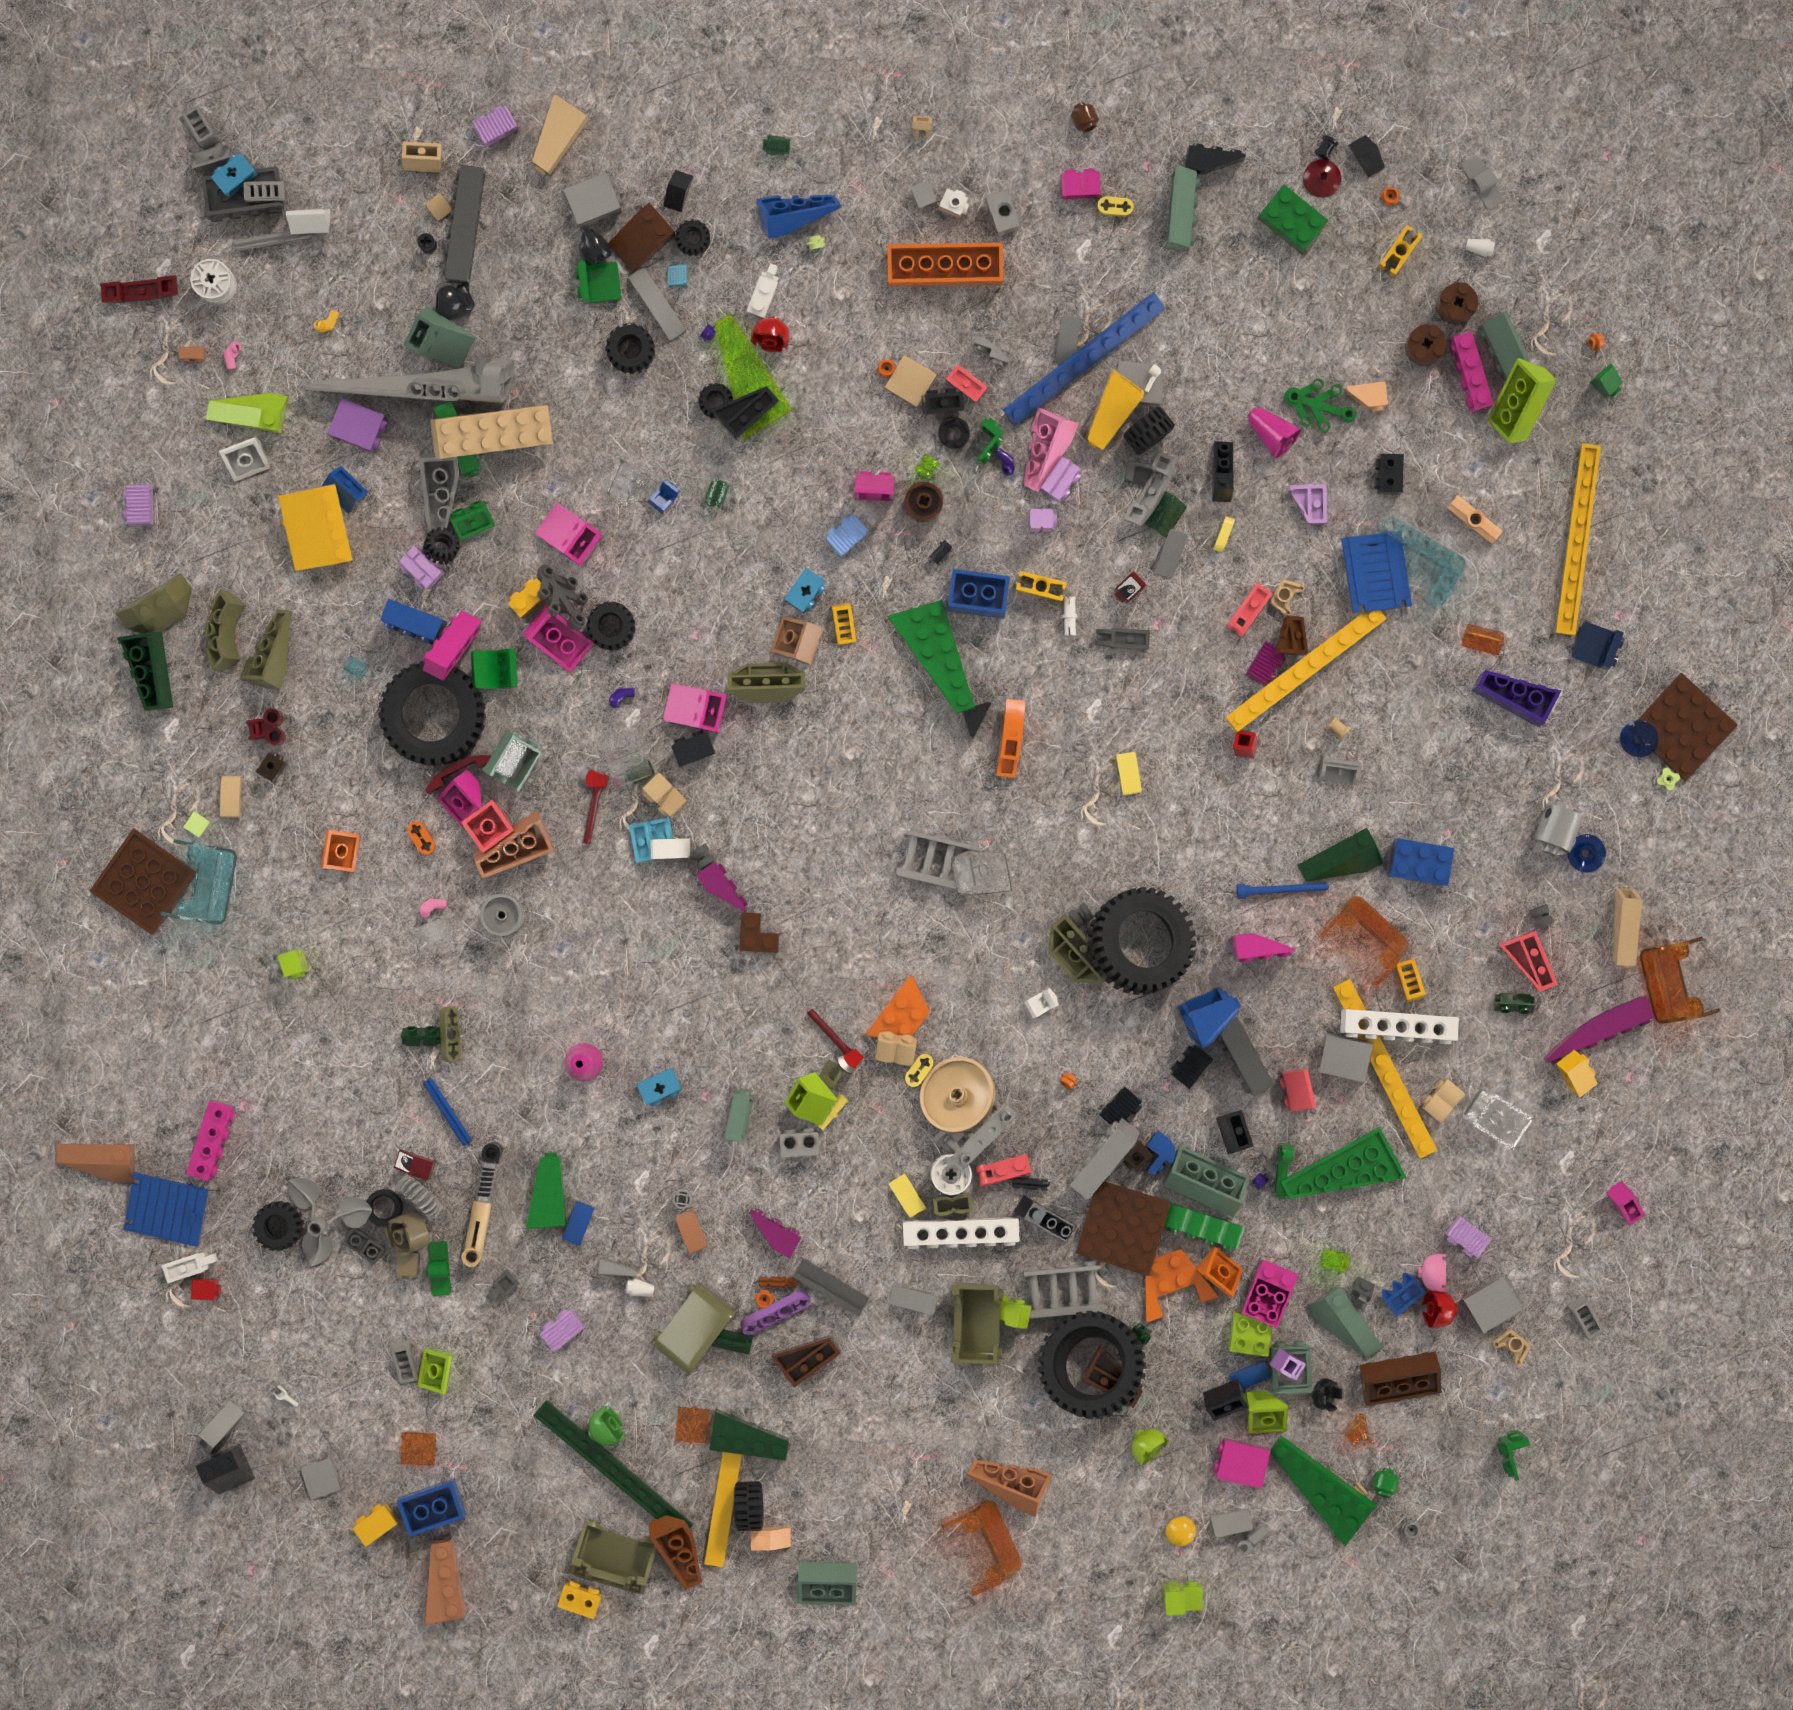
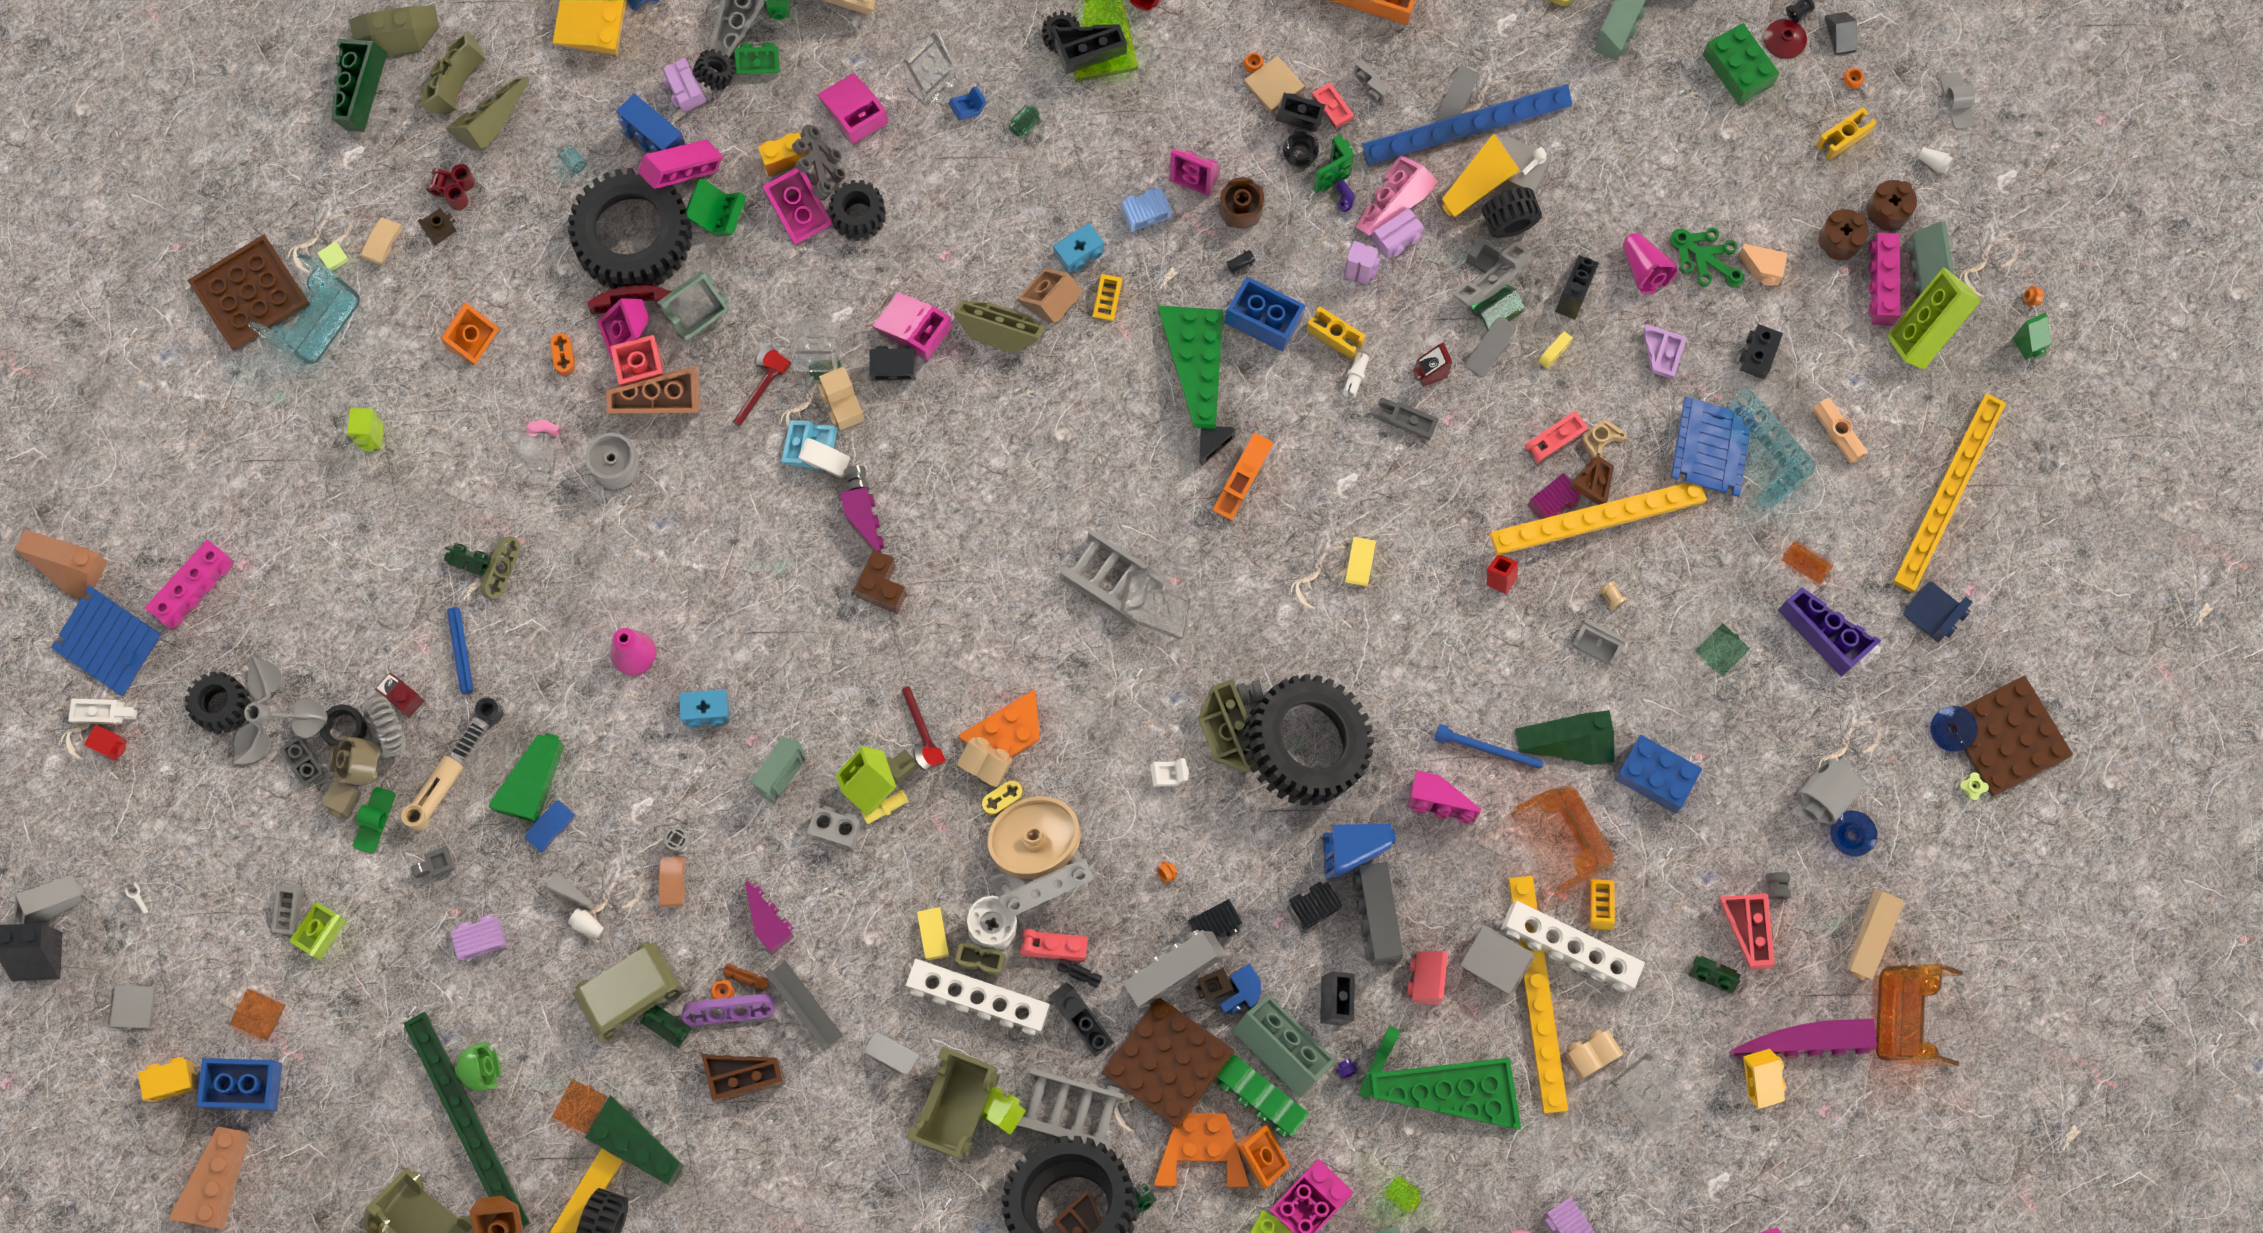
camera: 20 degrees right, 15 degrees down
dark purple arm [609,688,635,708] -> none
clear neon green wheel [914,454,940,480] -> none
none -> clear green piece [1695,623,1750,677]

